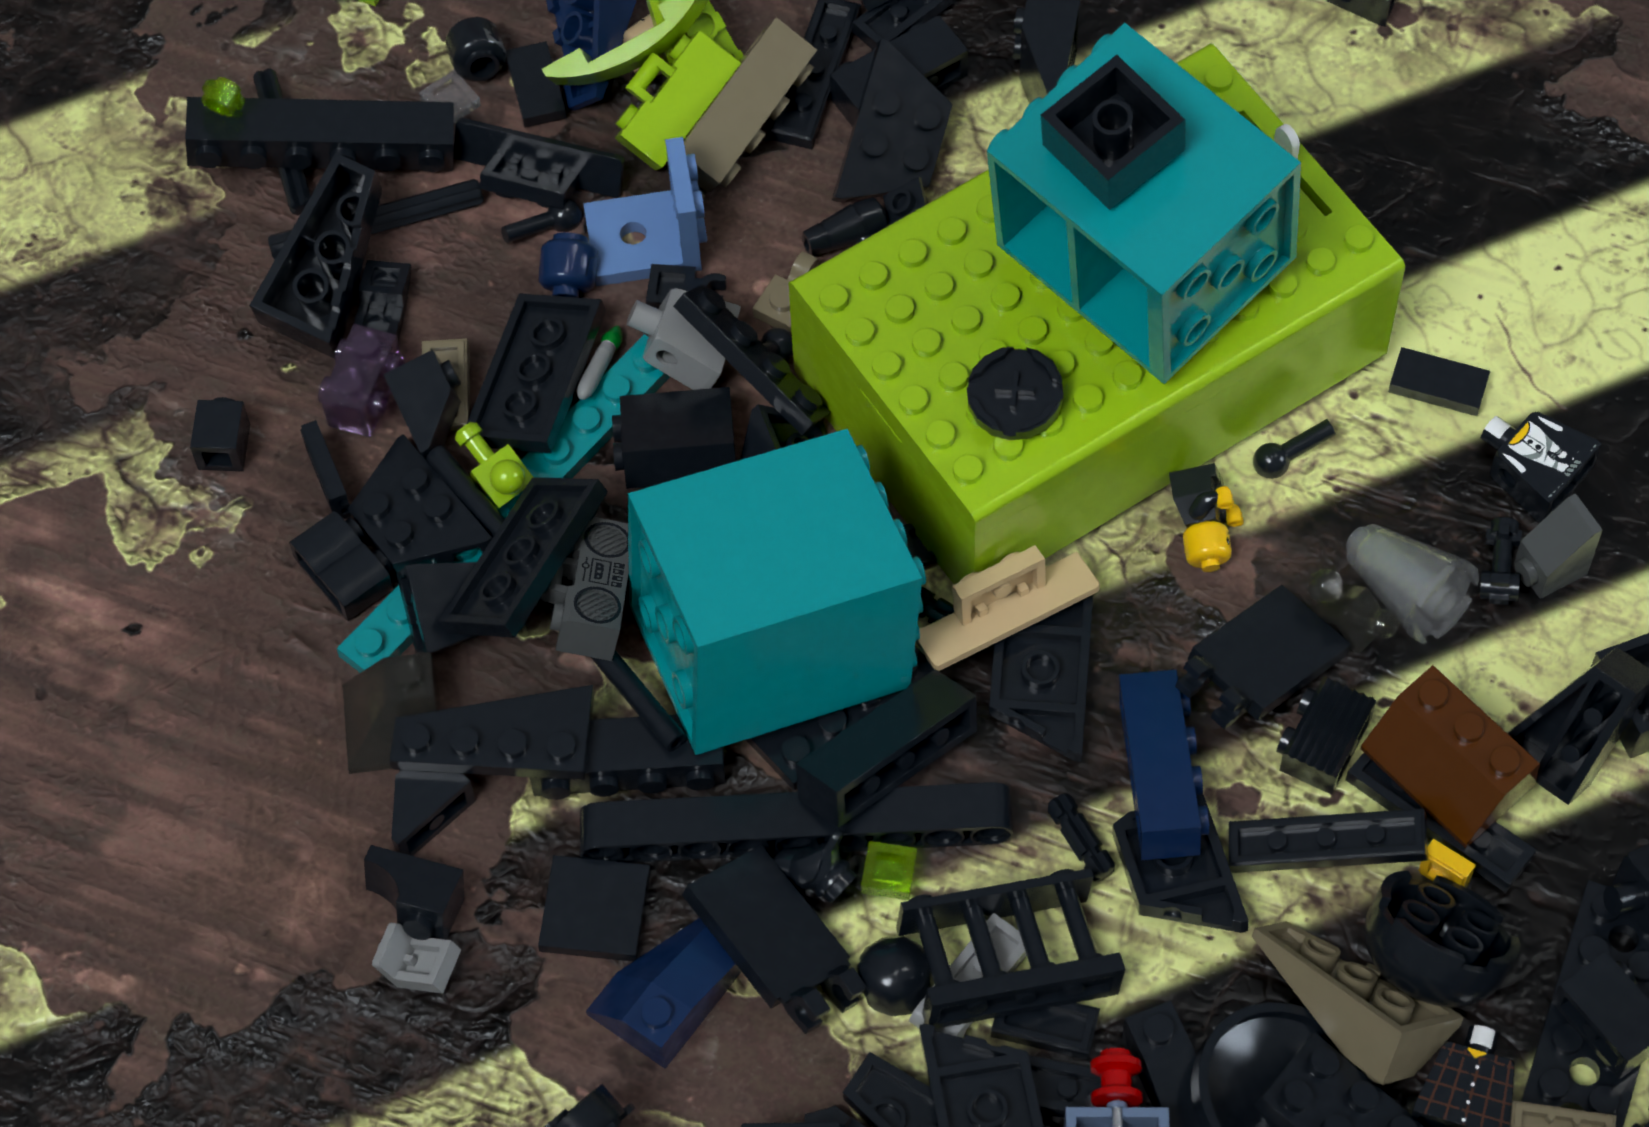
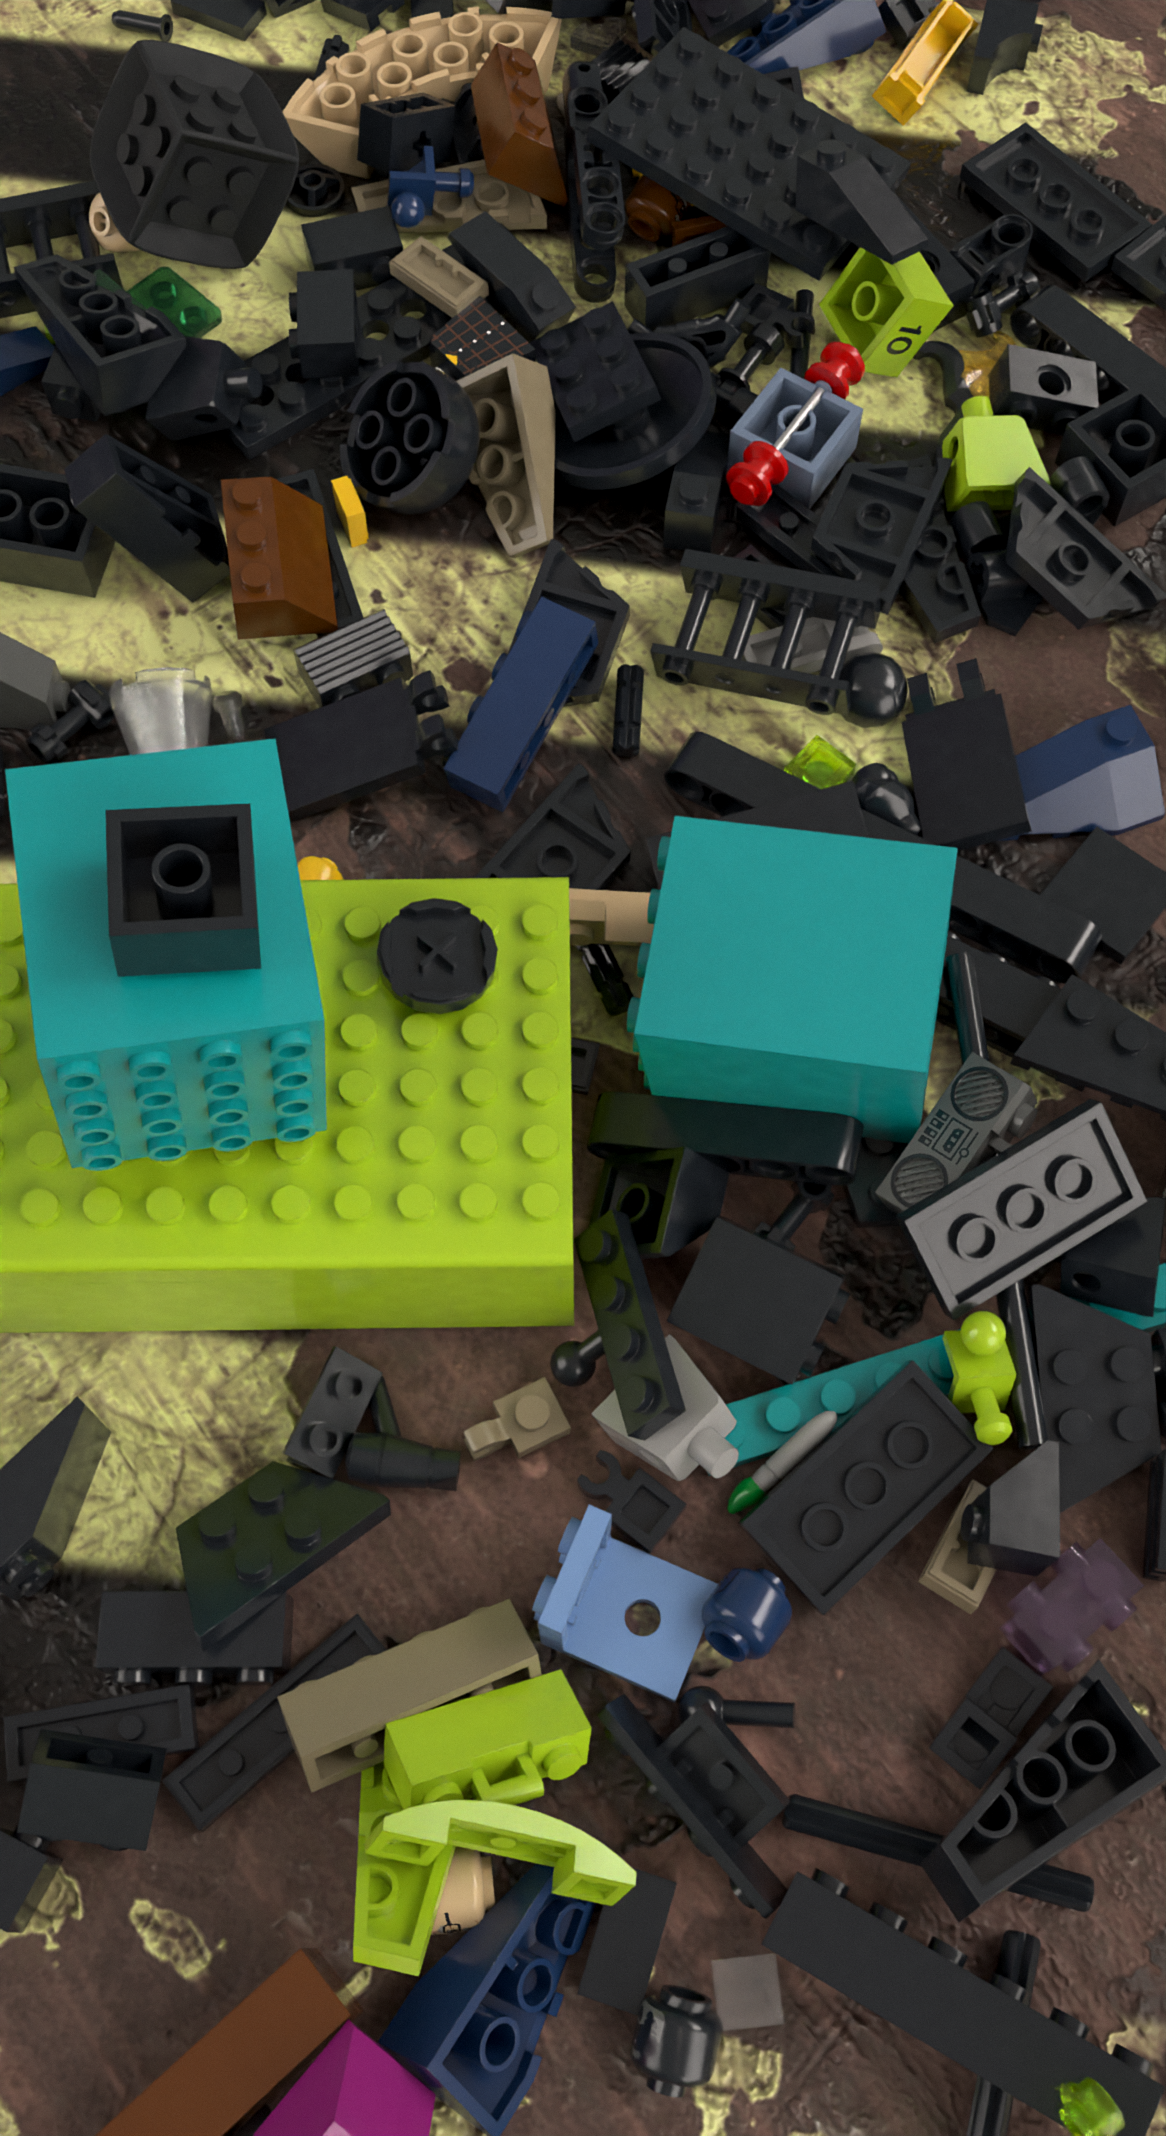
camera: 150 degrees left, 5 degrees up
black tile [1229,808,1428,873] -> none

